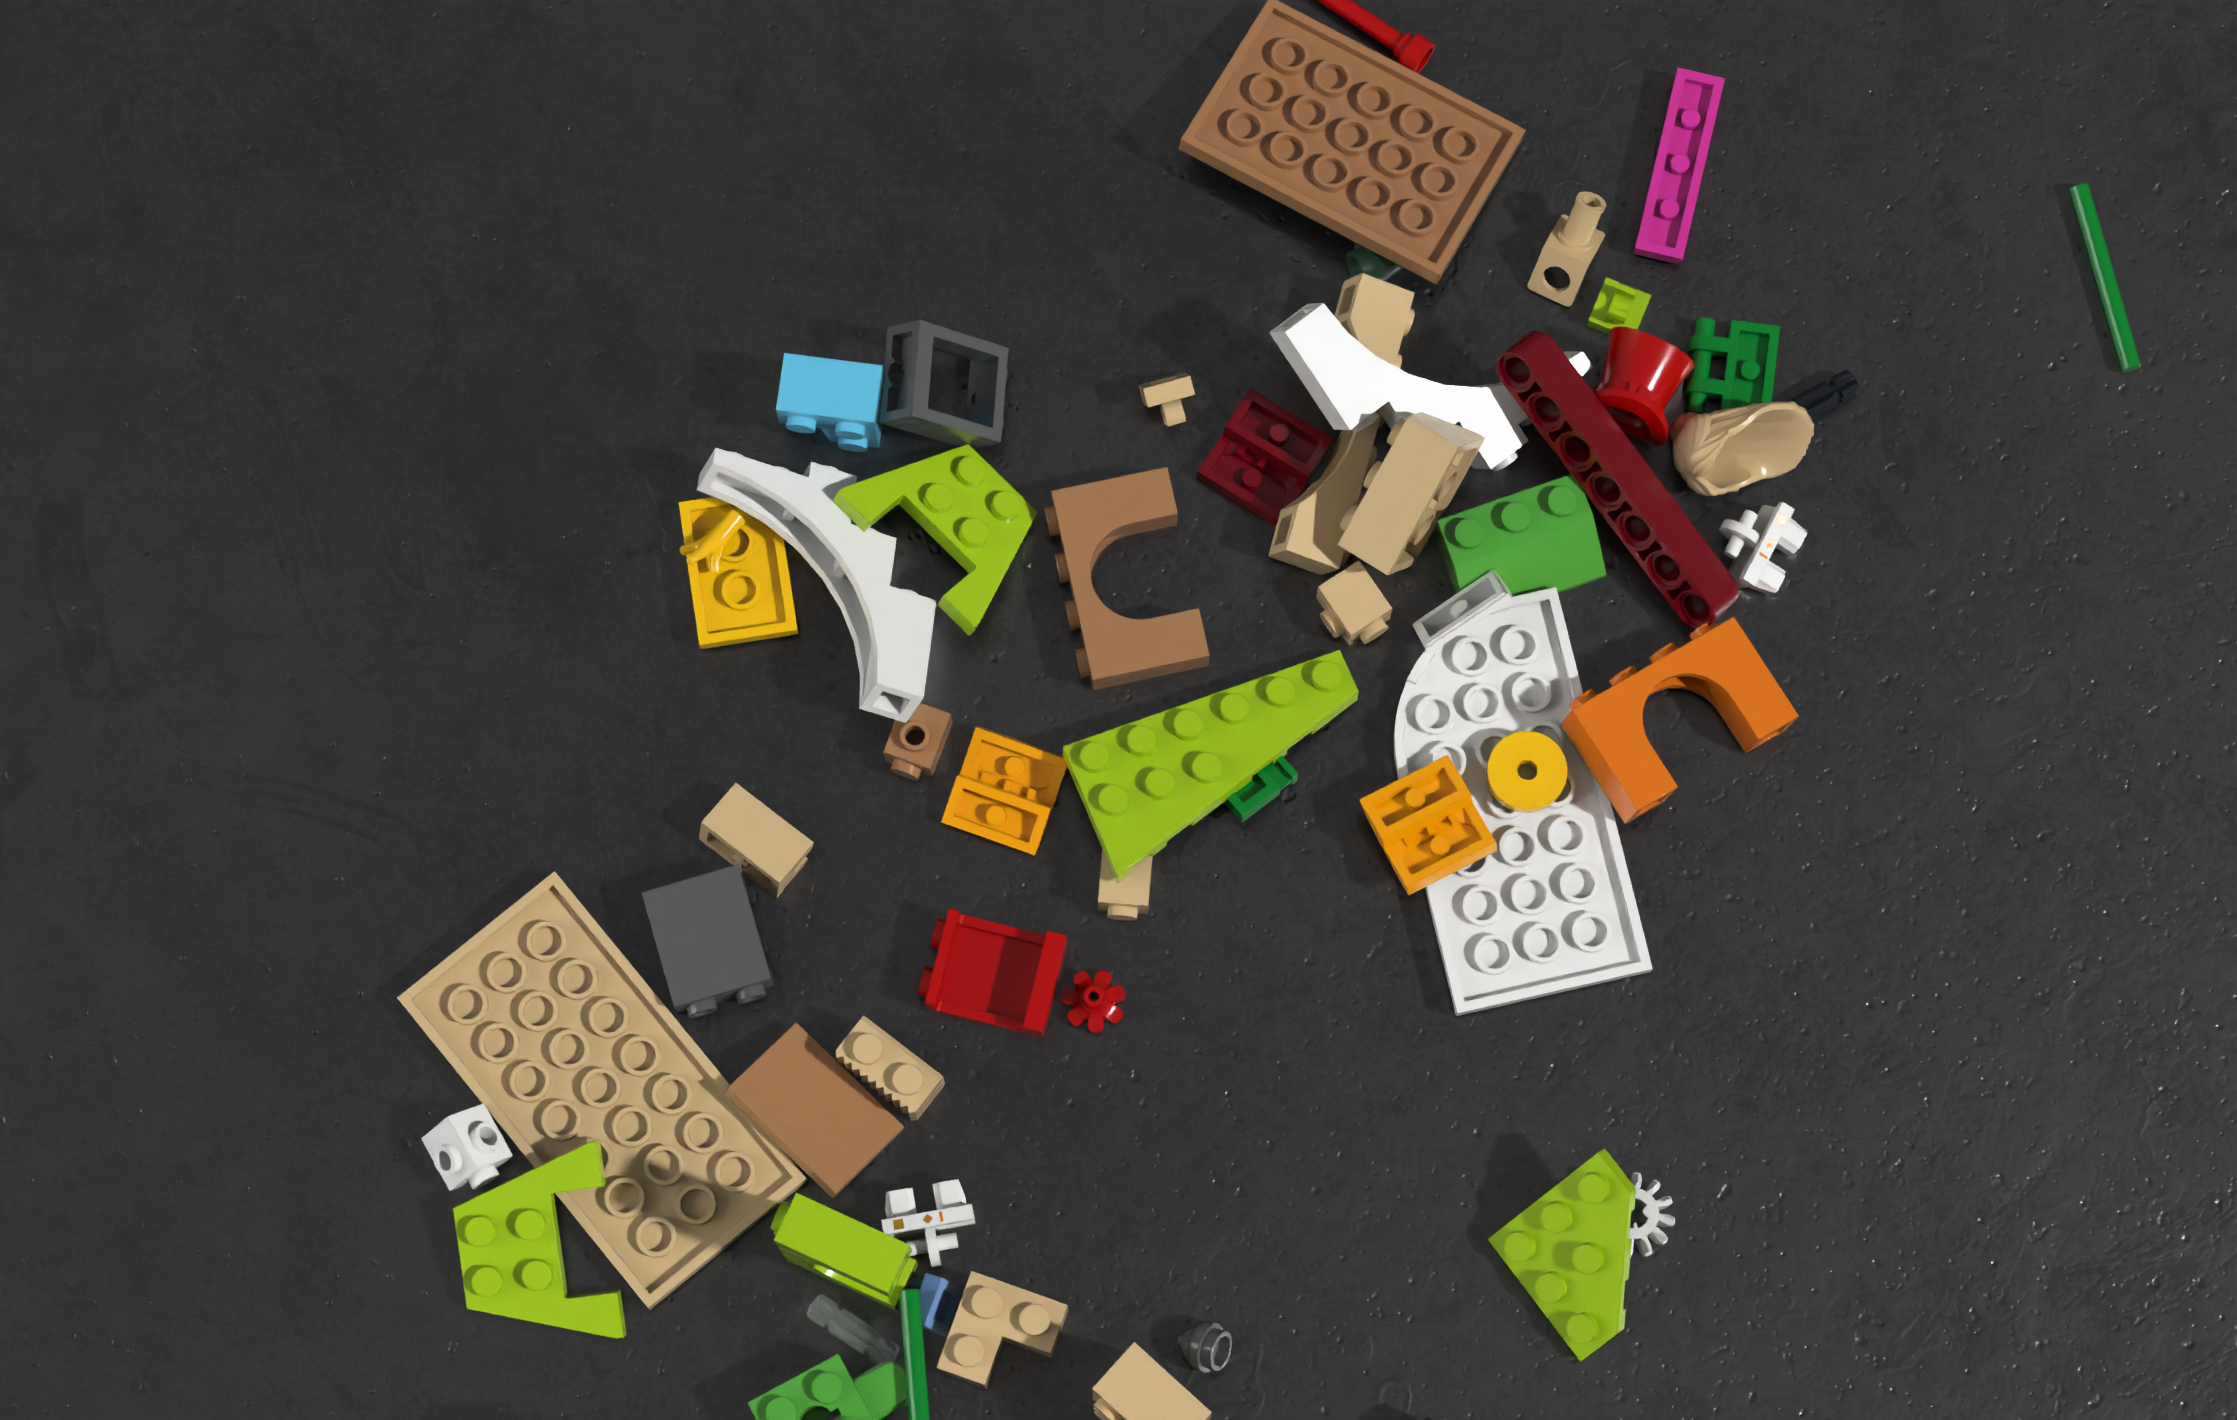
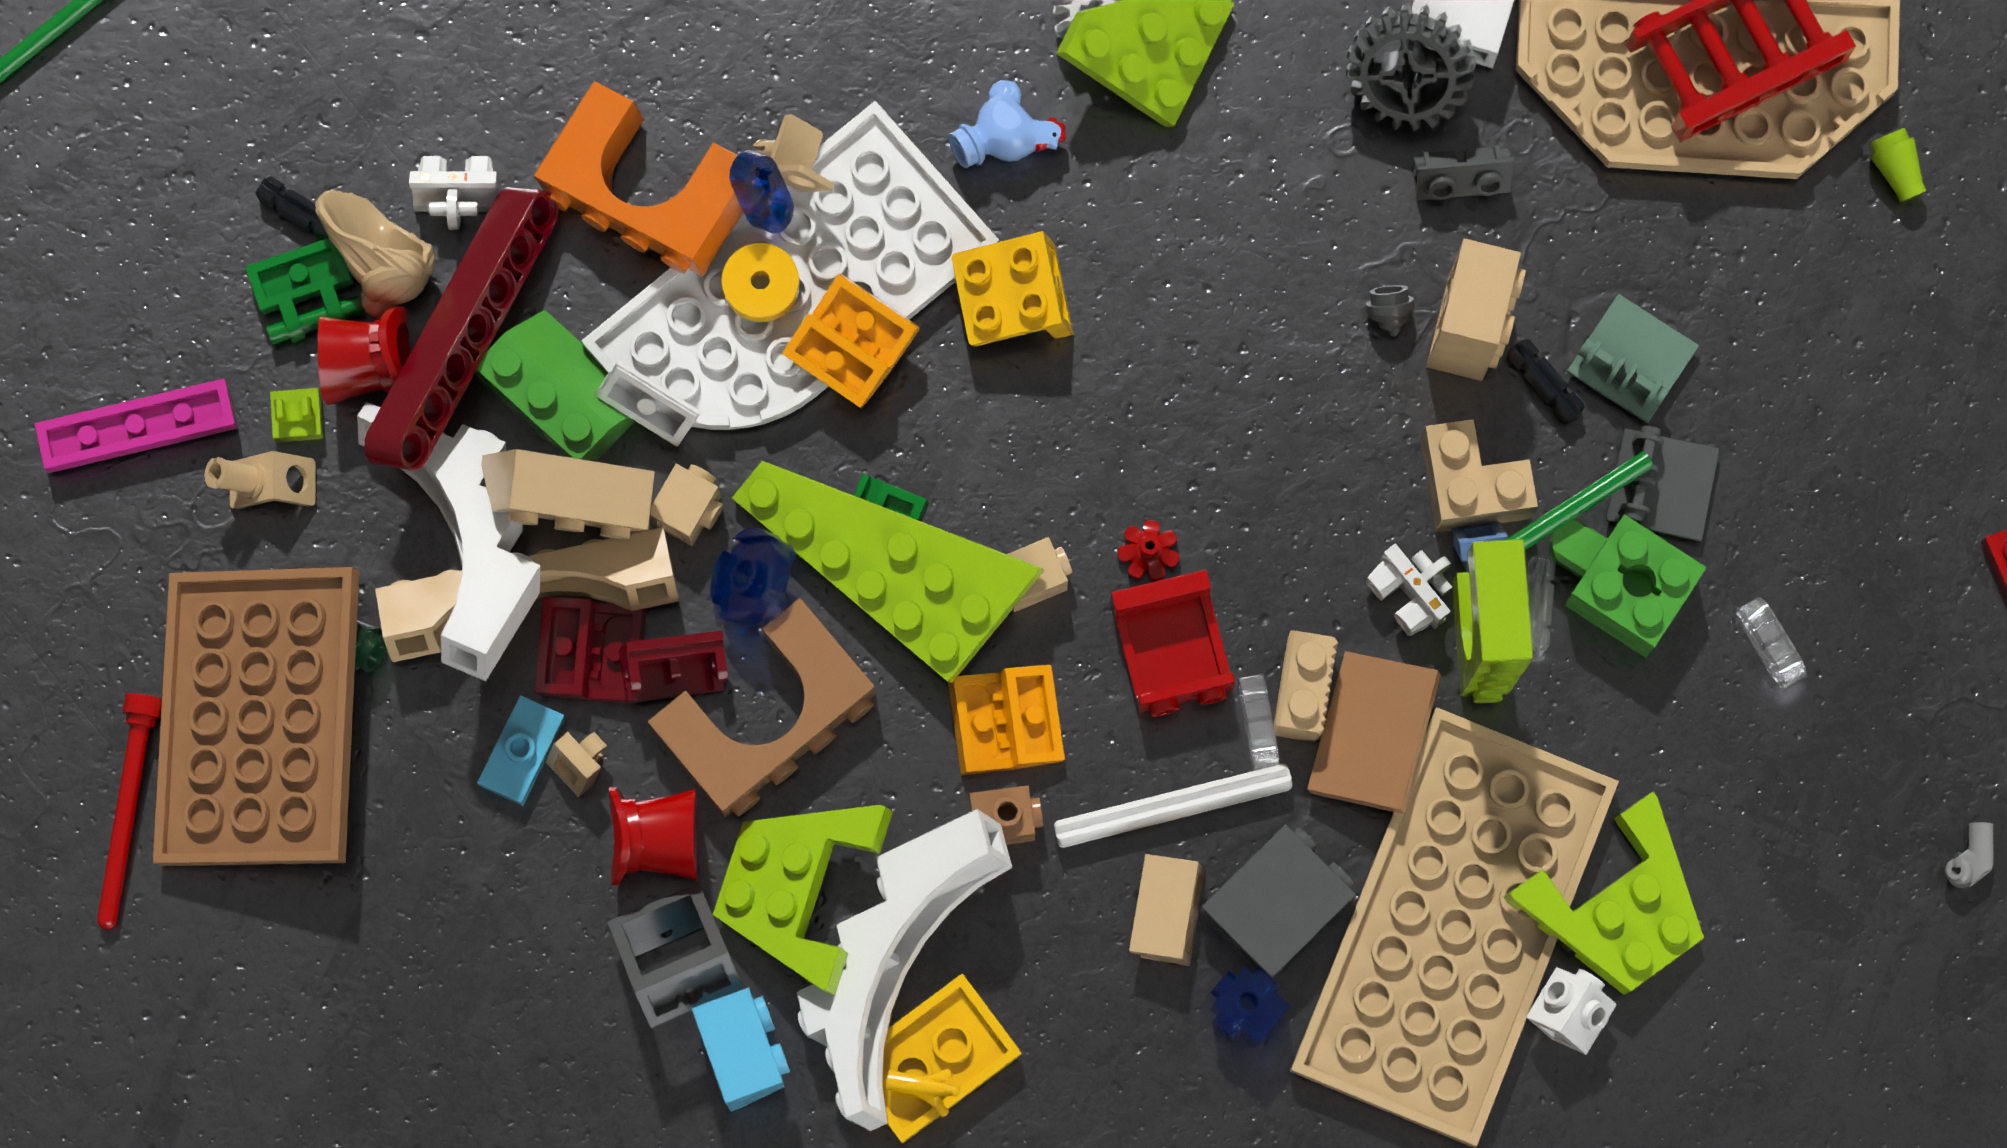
camera: 120 degrees left, 0 degrees up
none -> medium azure plate [477,695,566,806]
none -> red hat [609,787,697,886]
none -> dark red hinge [618,630,728,703]
none -> clear blue plate [710,528,795,627]
none -> clear blue beam [729,150,794,234]
none -> tan bracket [750,114,834,192]
none -> light blue animal [948,80,1066,168]
none -> yellow bracket [952,231,1074,347]
none -> white axle [1054,764,1293,848]
none -> clear blue brick [1210,967,1291,1048]
none -> clear beam [1238,674,1279,768]

